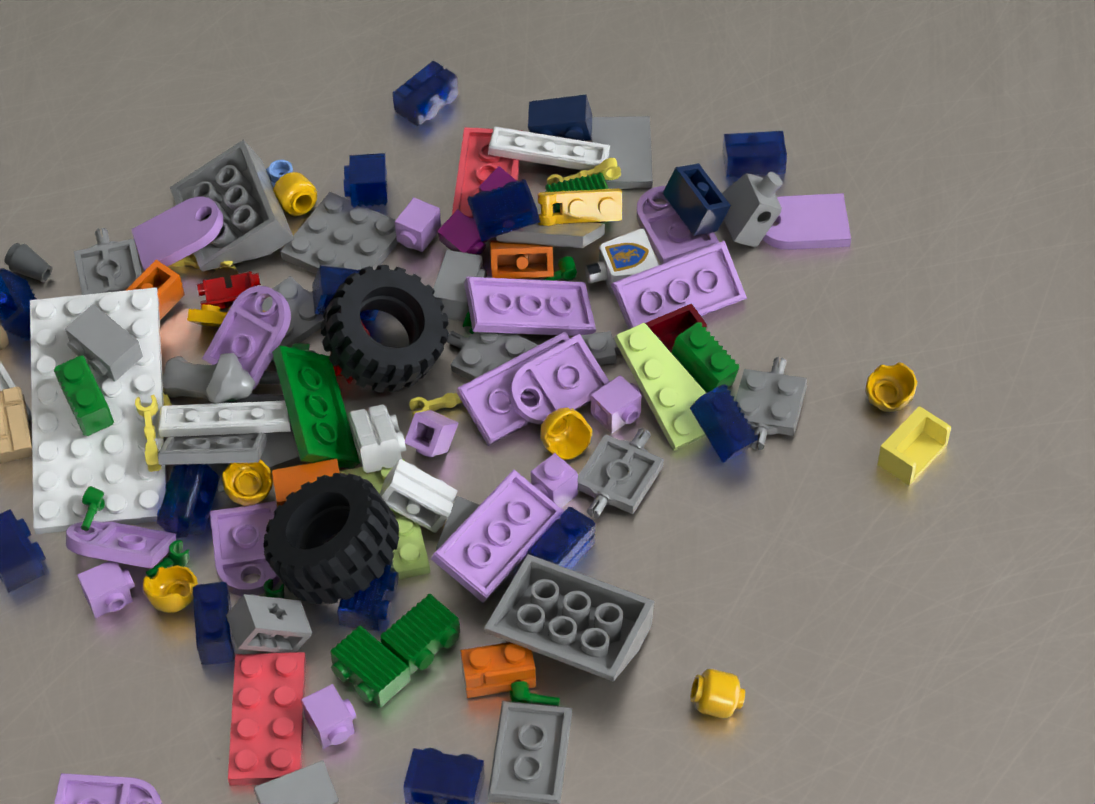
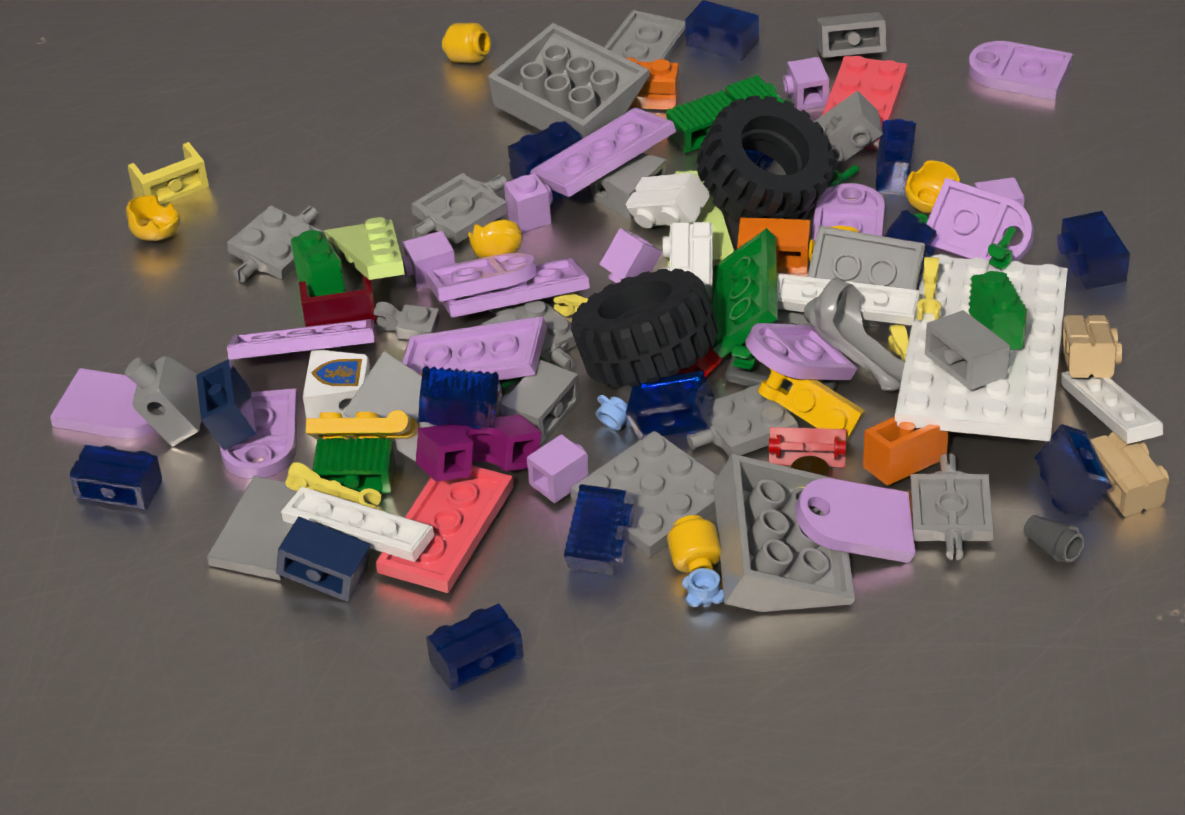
camera: 160 degrees left, 10 degrees down
clear blue brick [690,384,758,463] -> none

